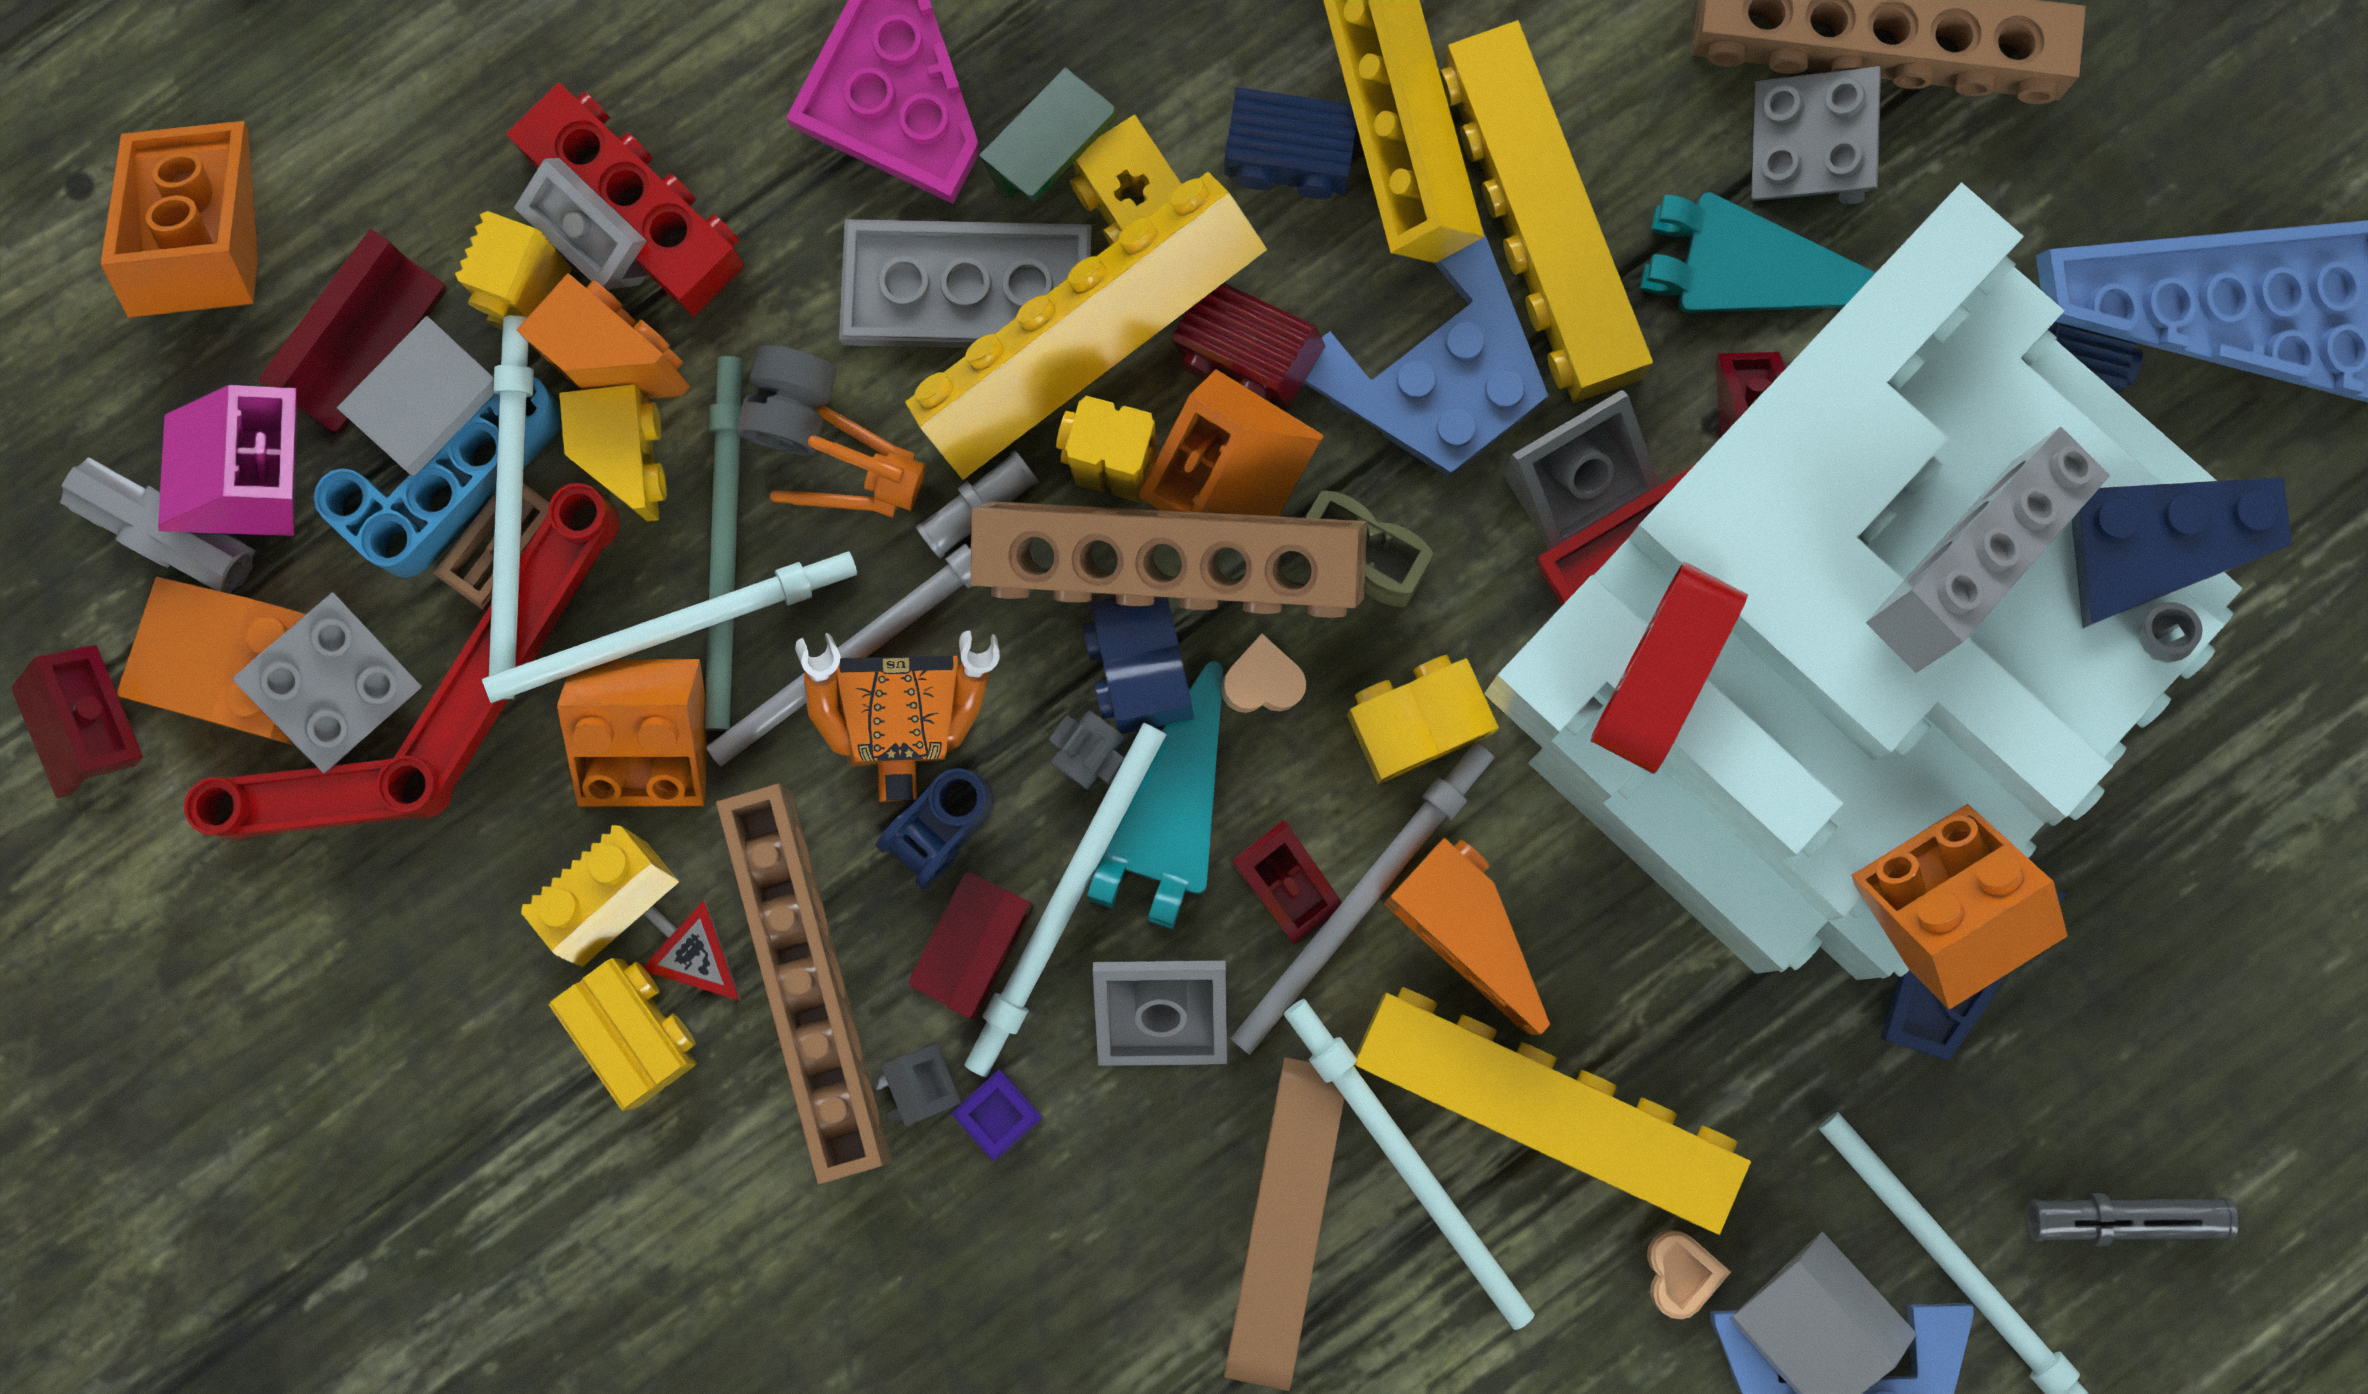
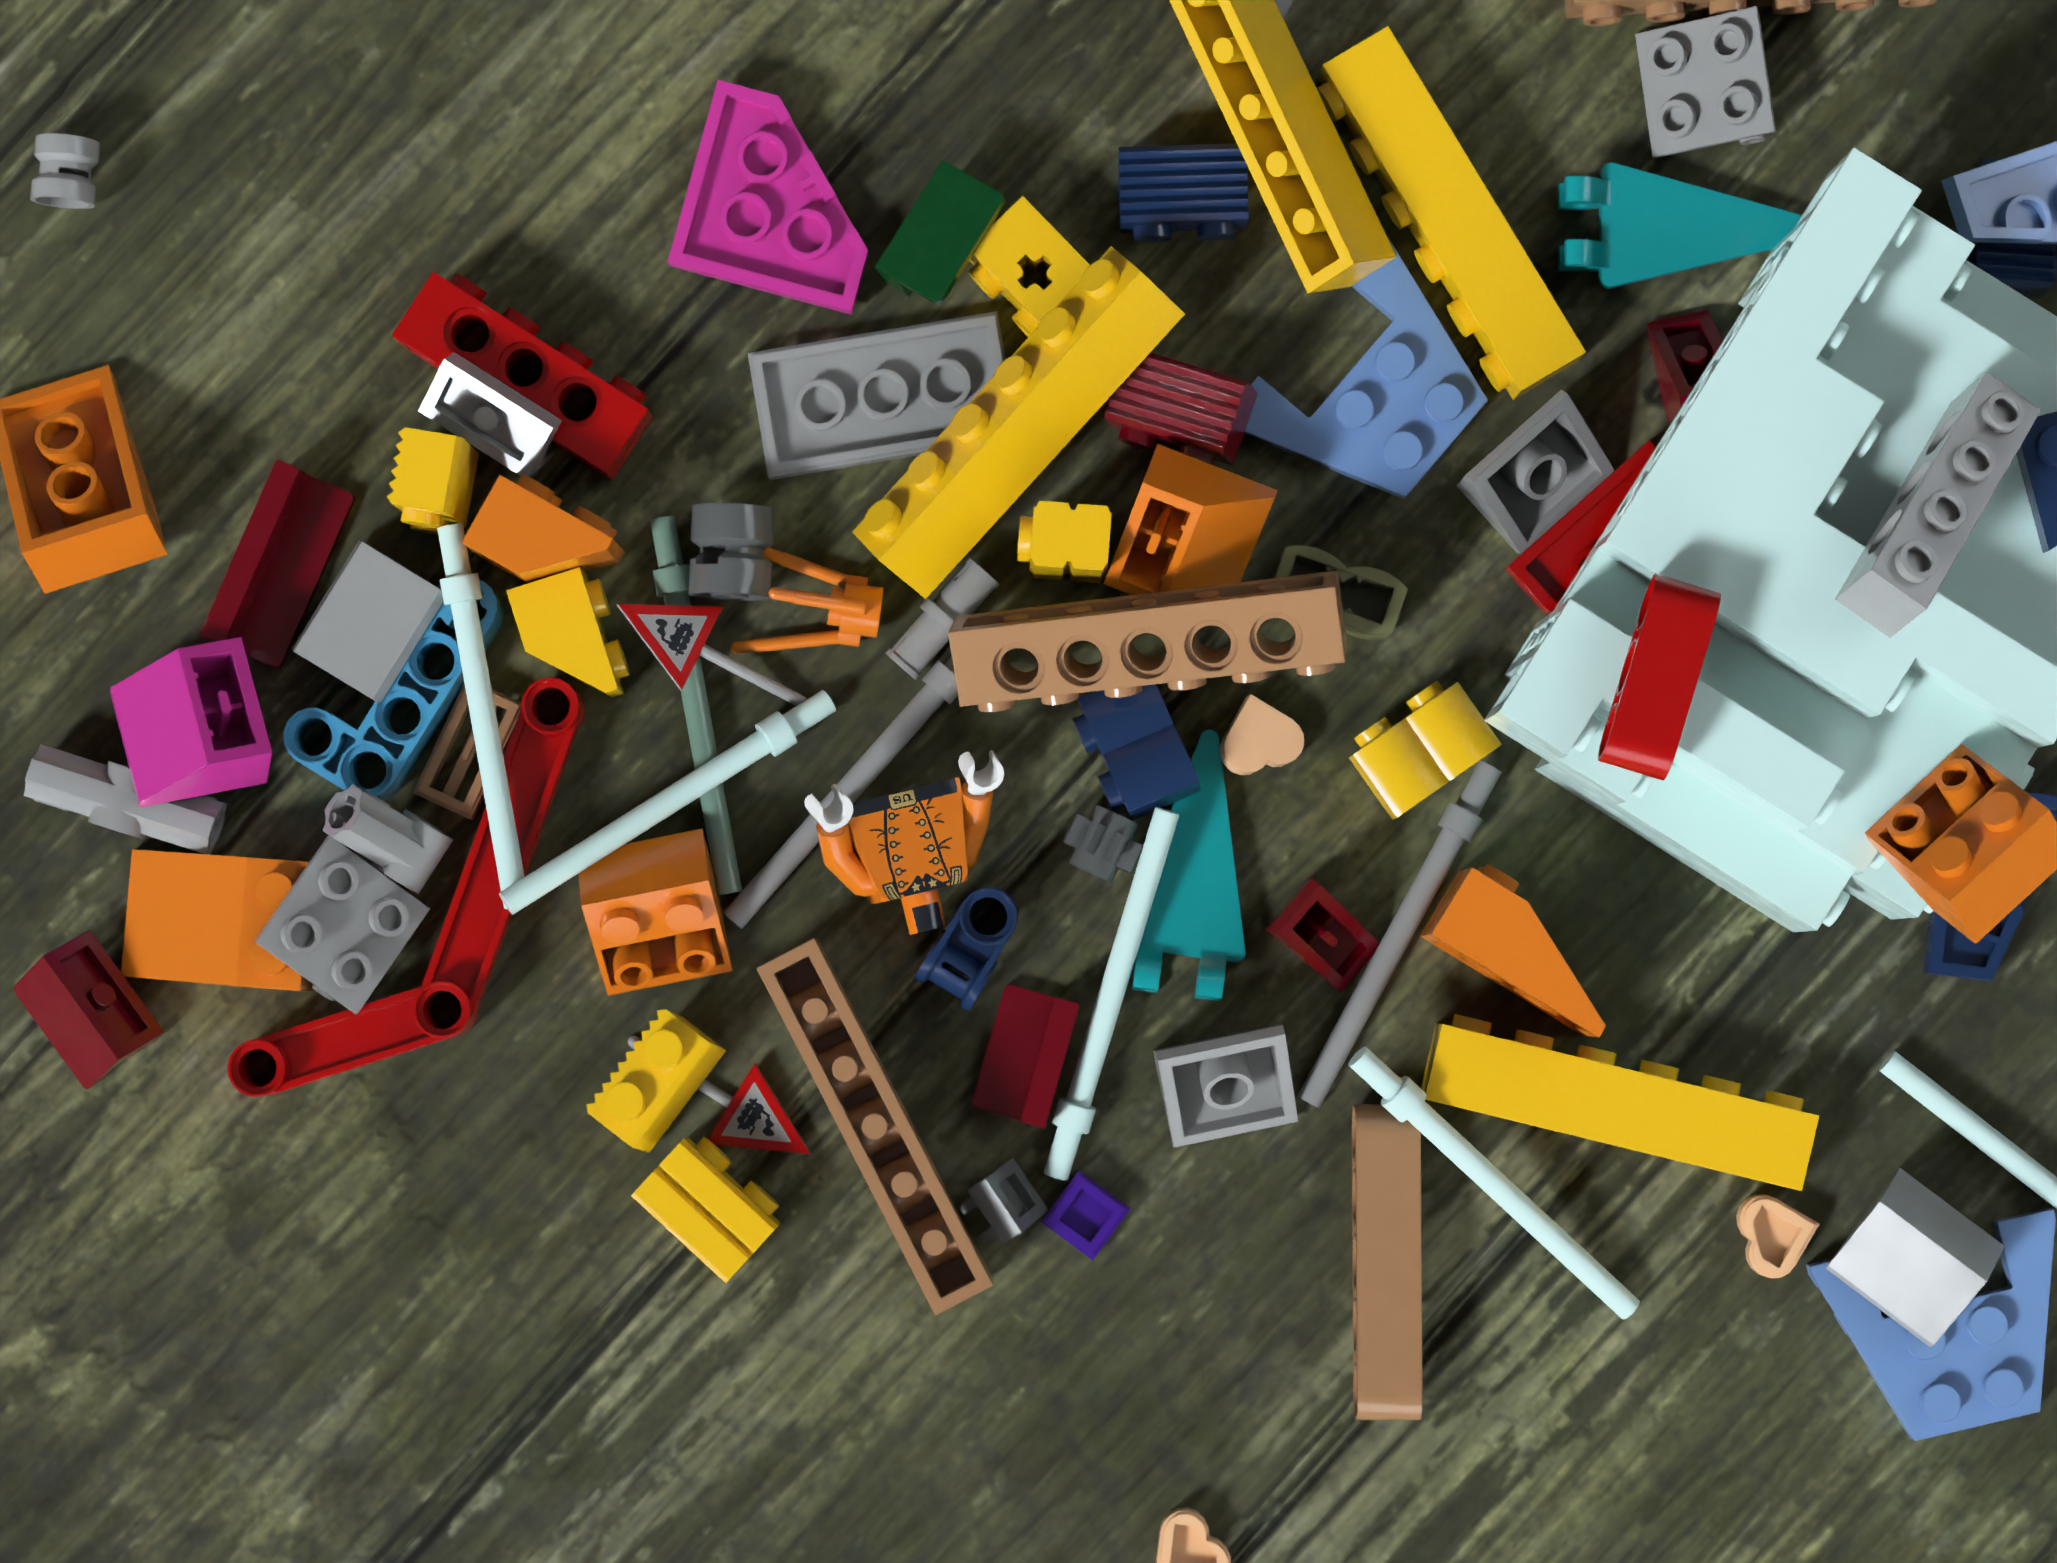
camera: 20 degrees left, 5 degrees up
none -> light grey piece [323,784,453,894]
none -> piece [617,604,807,706]

